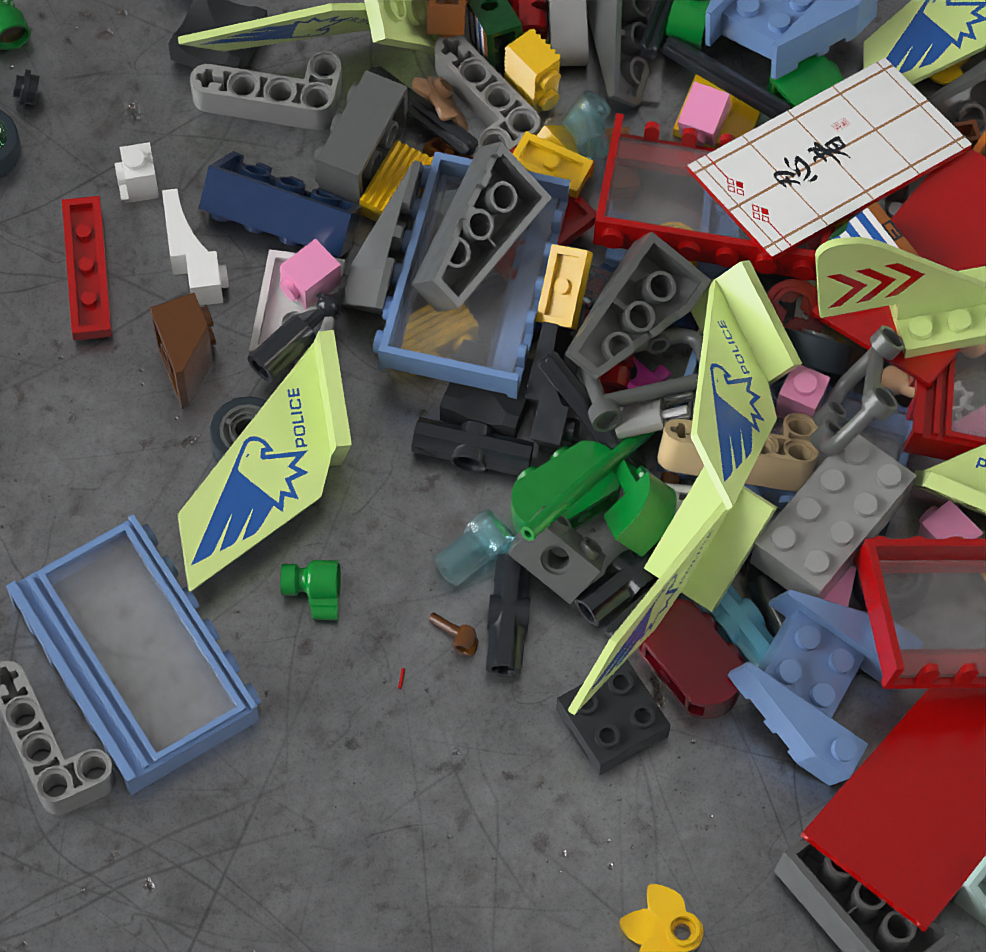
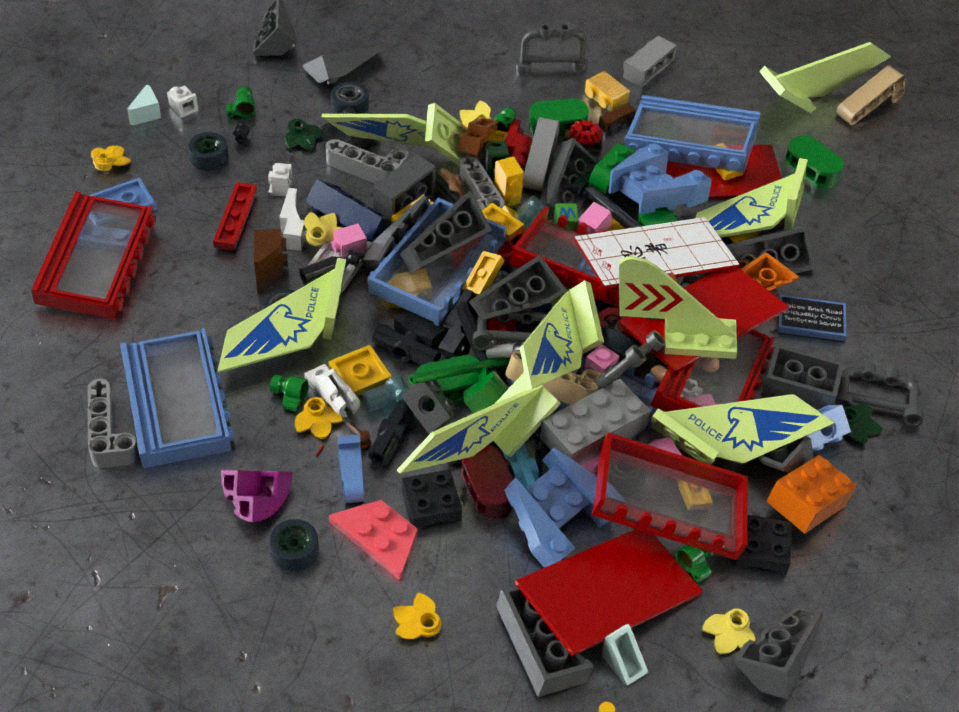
camera: 15 degrees right, 15 degrees down
none -> magenta brick [221,470,293,522]
none -> wheel [269,519,319,570]
none -> dark green plate [285,119,322,152]
none -> yellow plate [295,397,342,439]
none -> light yellow plate [304,212,341,246]
none -> white plate [304,364,360,417]
none -> yellow plate [328,345,392,396]
none -> coral wing [329,500,417,580]
none -> medium blue leg [338,434,364,503]
none -> bright green brick [554,203,579,232]

